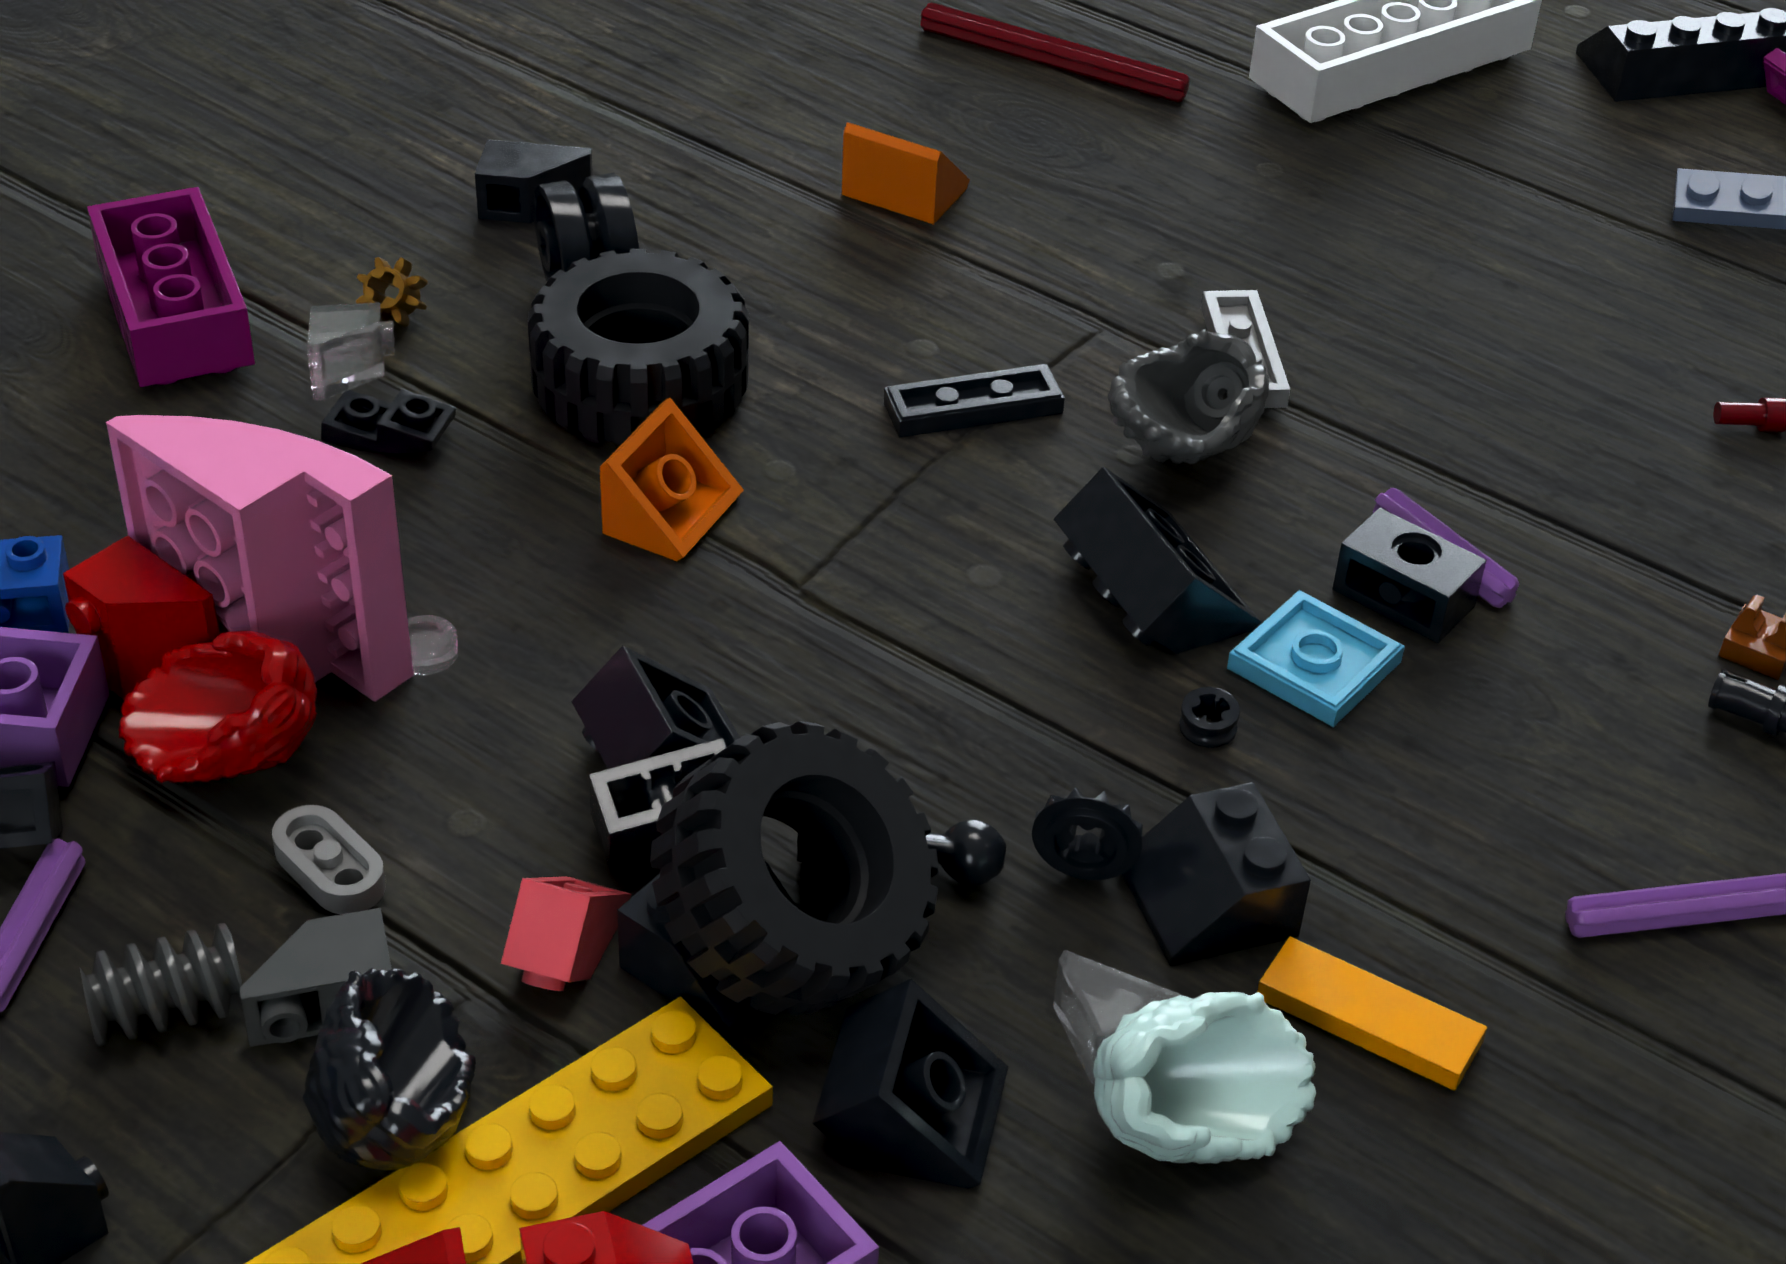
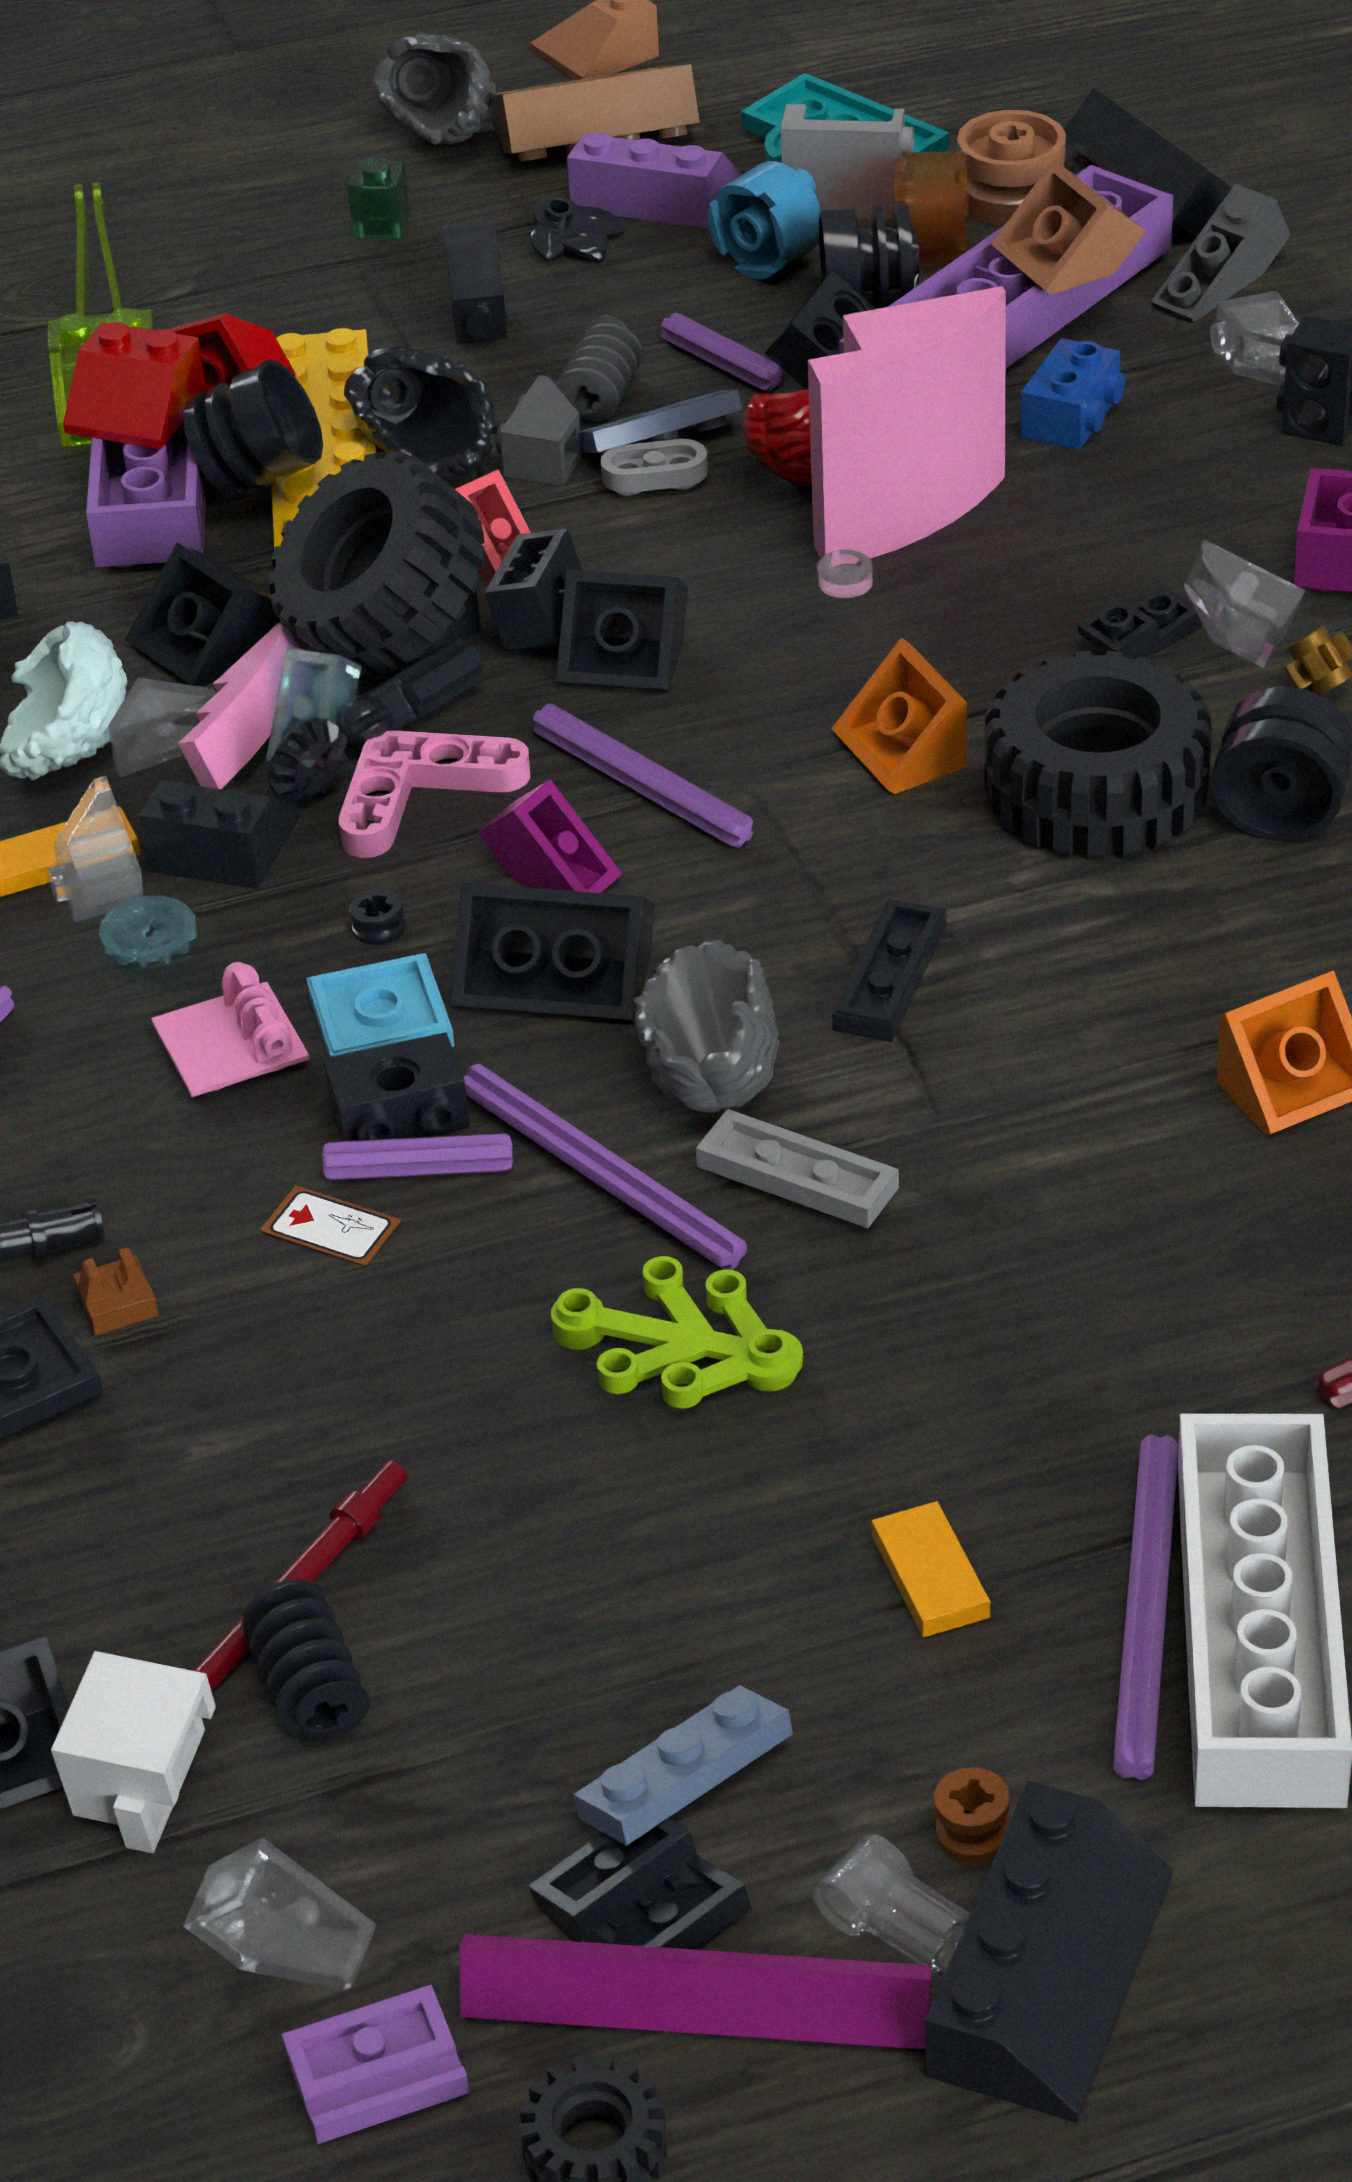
camera: 130 degrees right, 0 degrees up
none -> clear slope [47,776,143,922]
none -> clear light blue gear [99,896,197,969]
none -> bright pink hinge [151,962,310,1097]
none -> bright pink slope [178,623,310,789]
none -> black wheel [183,359,324,501]
none -> white sticker [259,1185,402,1266]
none -> clear light blue slope [266,648,361,768]
none -> bright pink beam [339,731,530,858]
none -> medium lavender axle [464,1064,747,1270]
none -> magenta slope [477,779,622,893]
none -> medium lavender axle [532,703,754,848]
none -> lime plant [551,1256,803,1408]
none -> sand blue plate [580,389,743,458]
none -> clear piece [812,1833,970,1974]
none -> light orange tile [871,1501,990,1638]
none -> dark orange wheel [934,1767,1010,1864]
none -> medium lavender axle [1113,1434,1178,1780]

